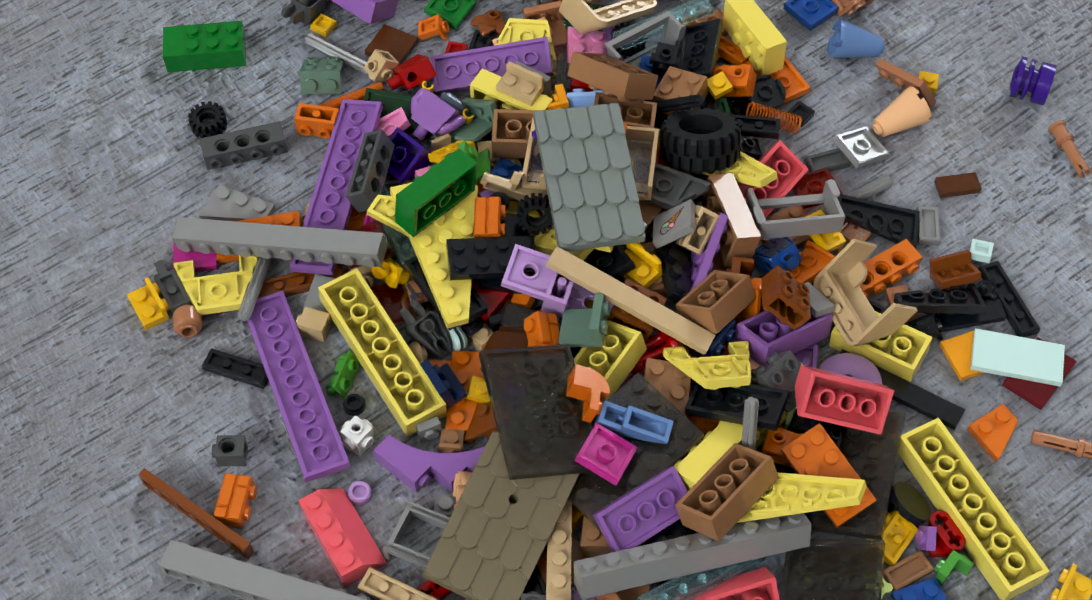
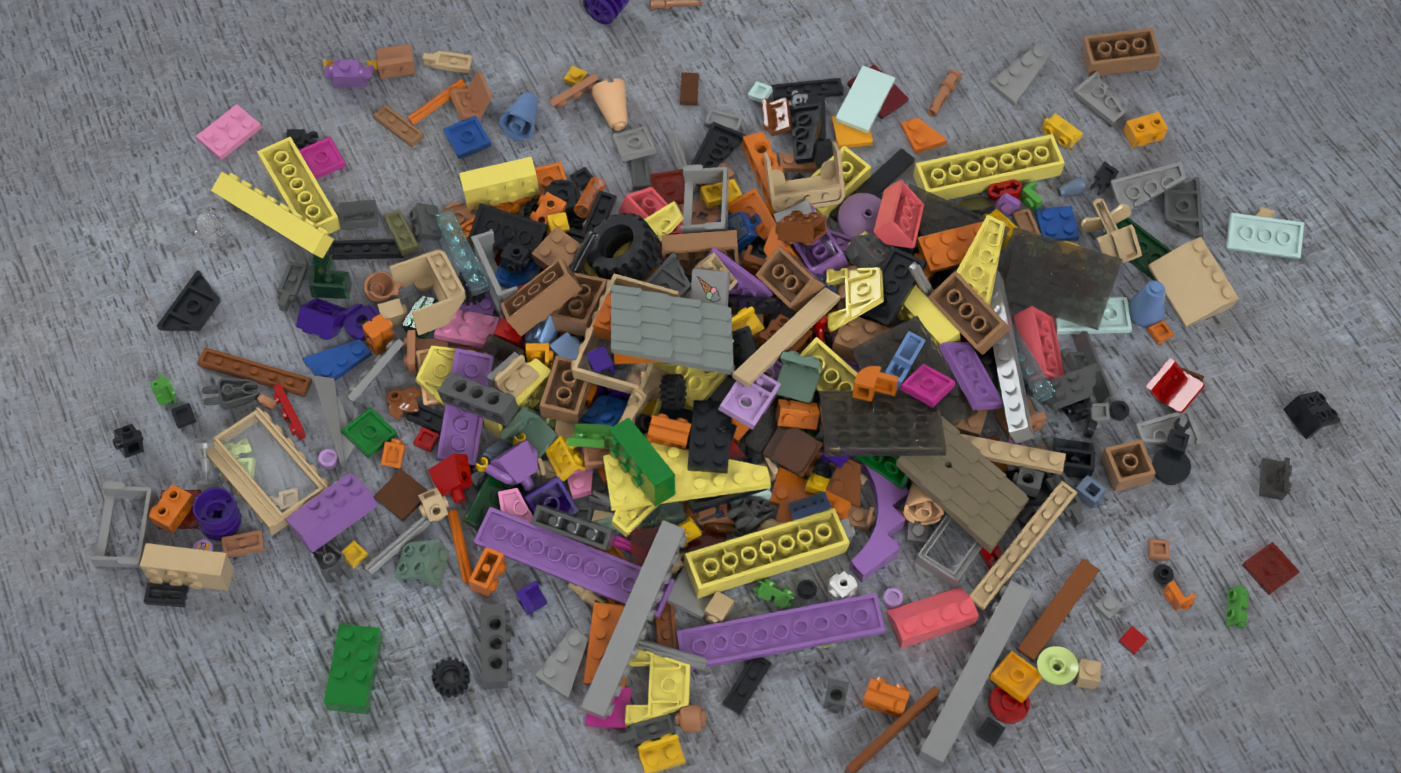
camera: 80 degrees left, 5 degrees up
none -> dark grey brick [437,373,519,426]
none -> dark purple panel [516,581,547,615]

